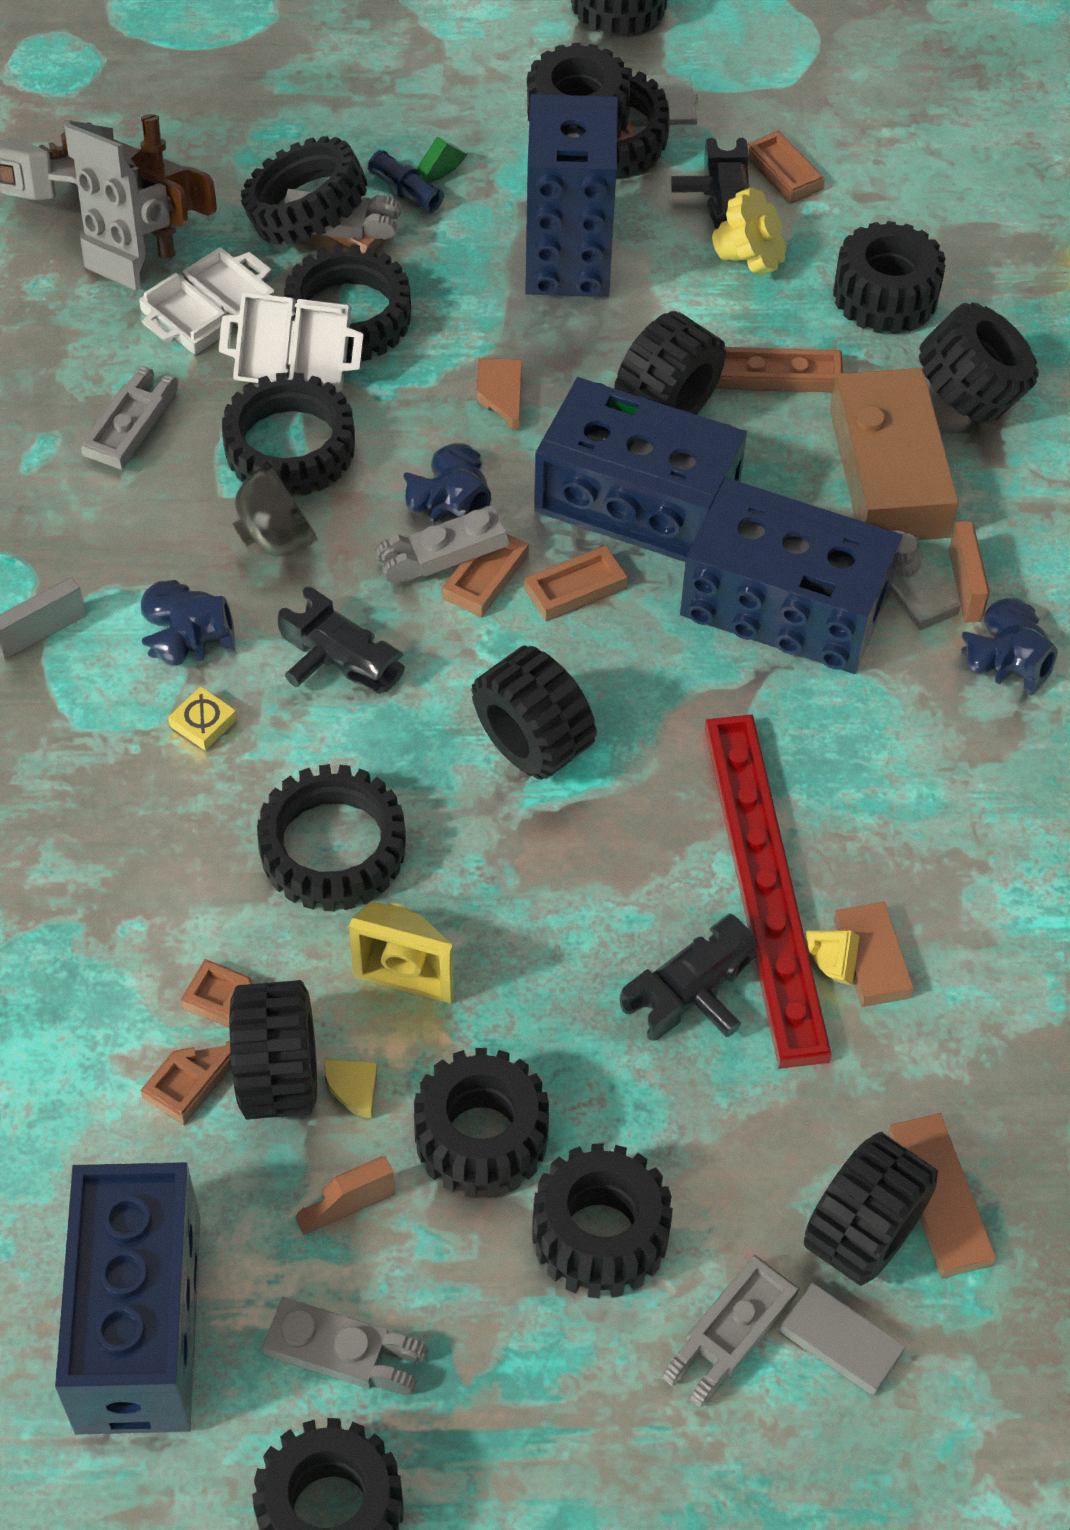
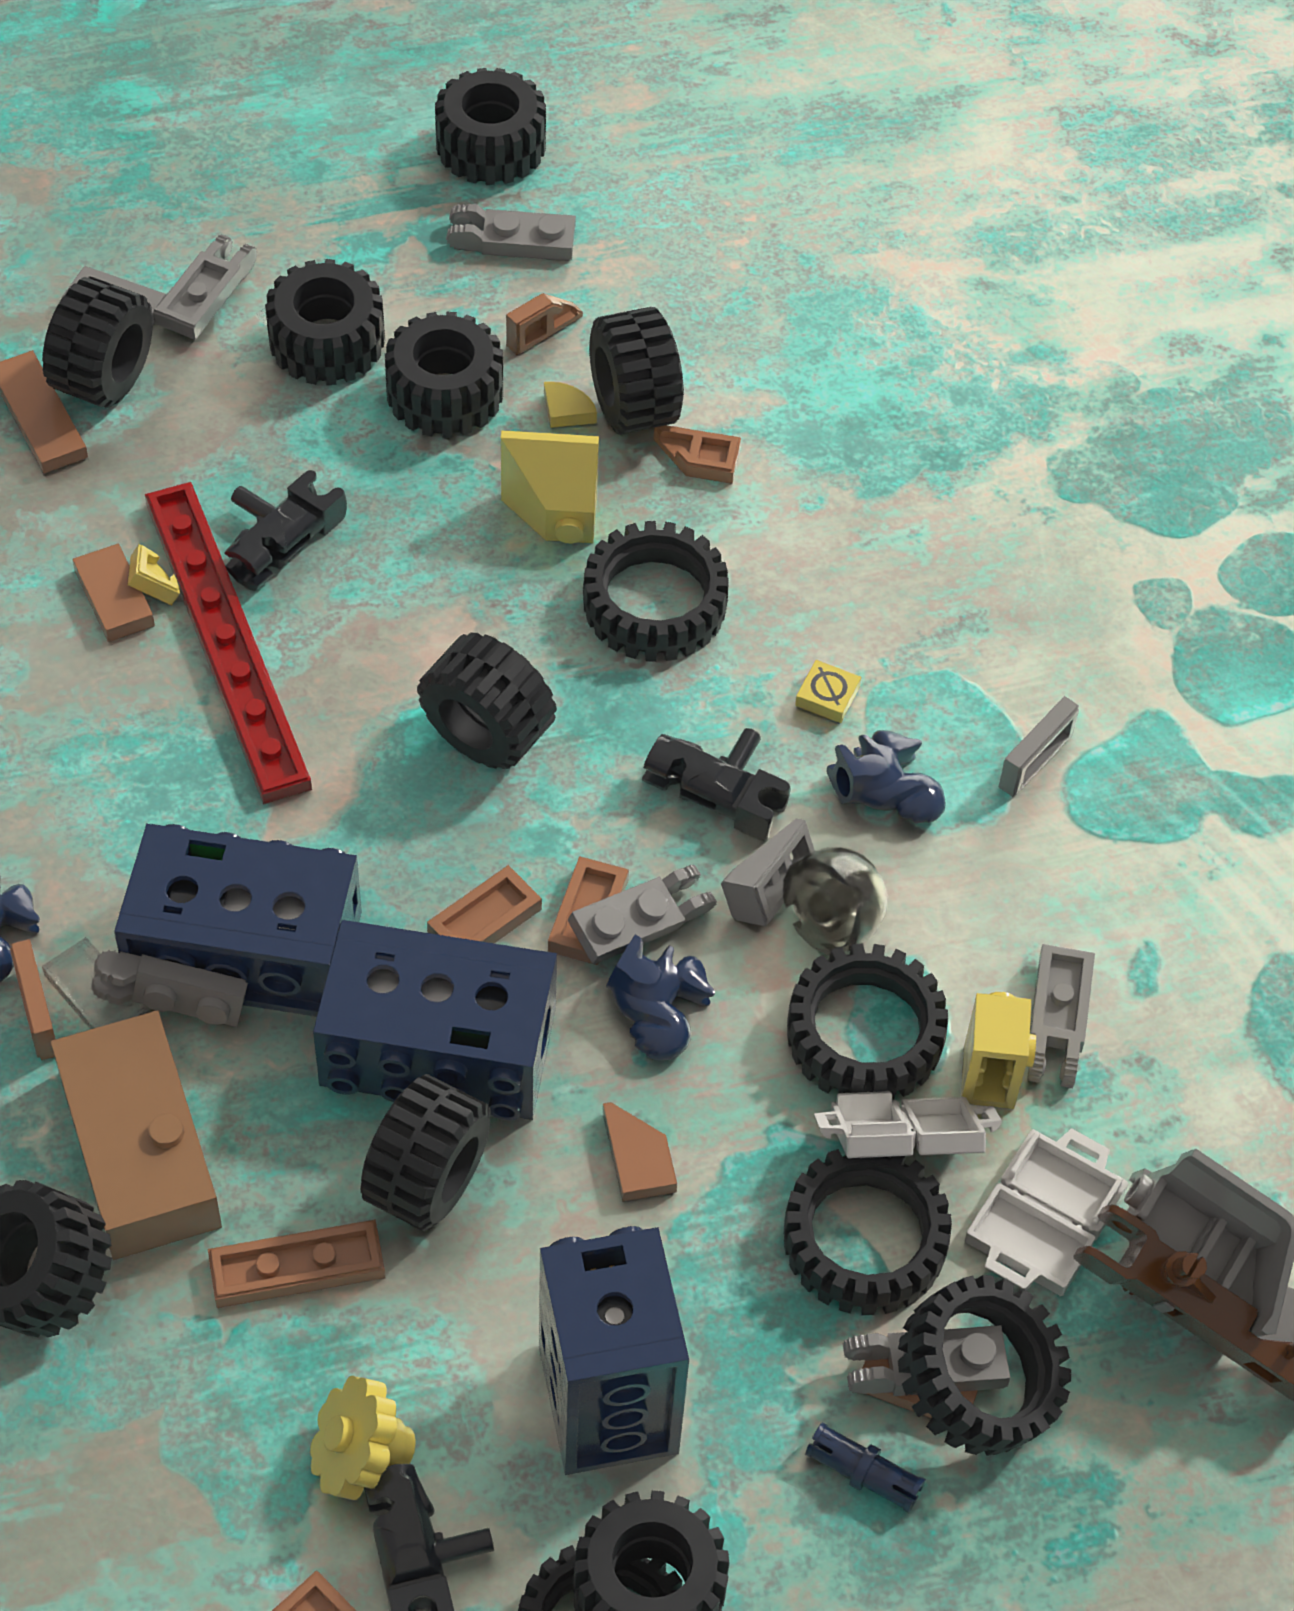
camera: 165 degrees right, 0 degrees up
dark blue piece [55,1162,201,1435] -> none
nougat tile [140,1041,232,1125] -> none
green tile [416,136,467,180] -> none
black tyre [833,221,946,334] -> none
none -> light grey slope [721,818,817,926]
none -> light yellow brick [961,992,1036,1109]

